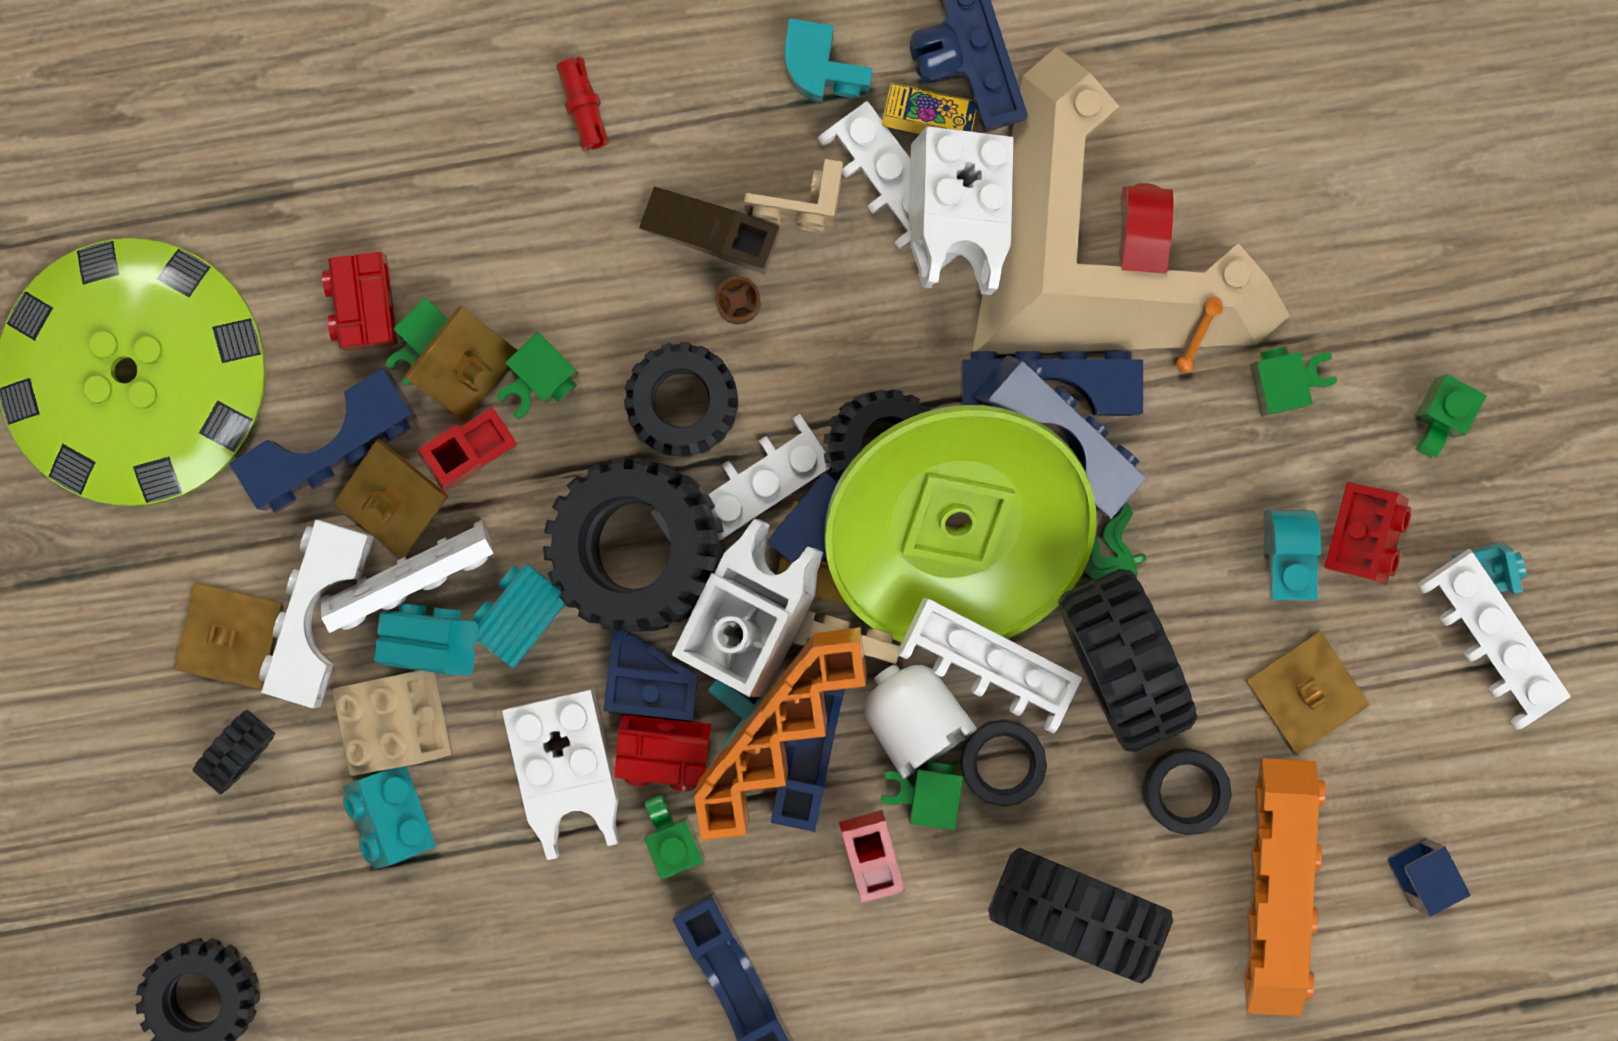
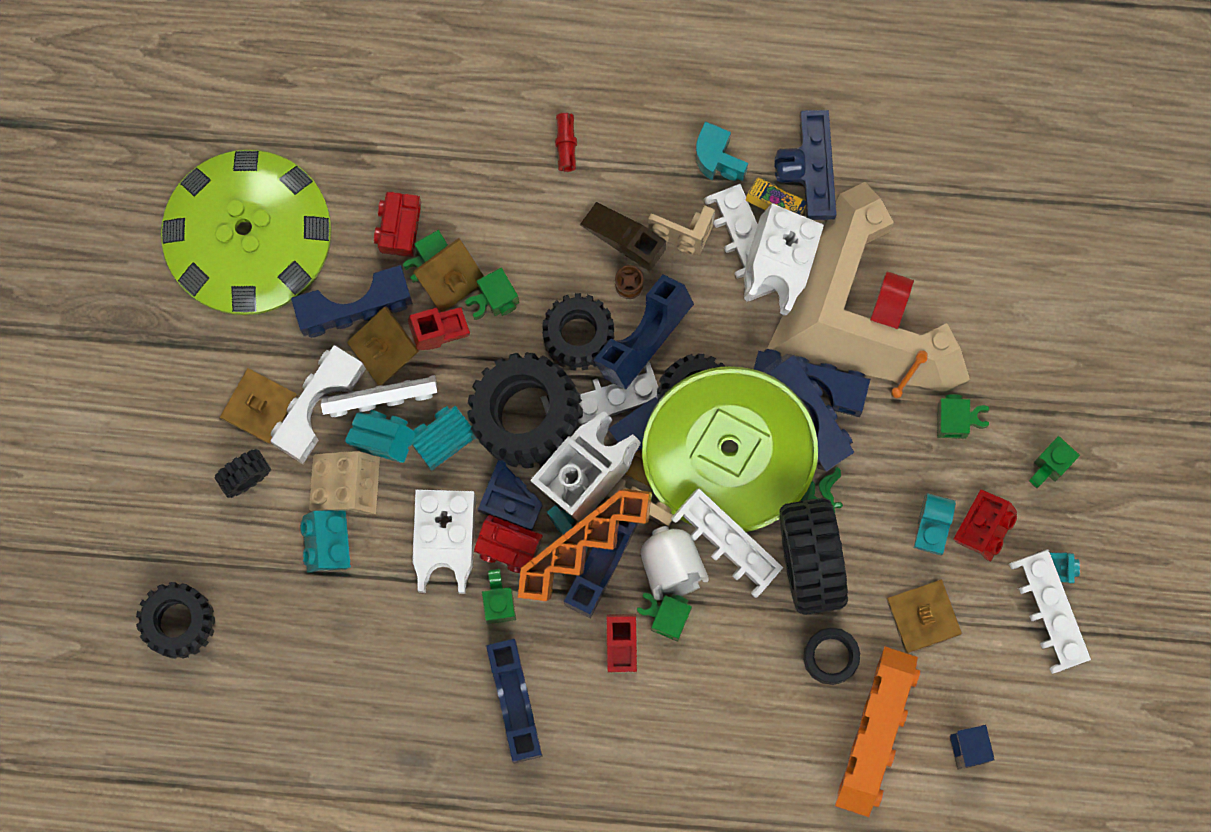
camera: 20 degrees right, 10 degrees down
black tyre [960,719,1047,807] -> none
black tyre [988,848,1173,984] -> none
none -> dark blue arch [594,274,694,390]

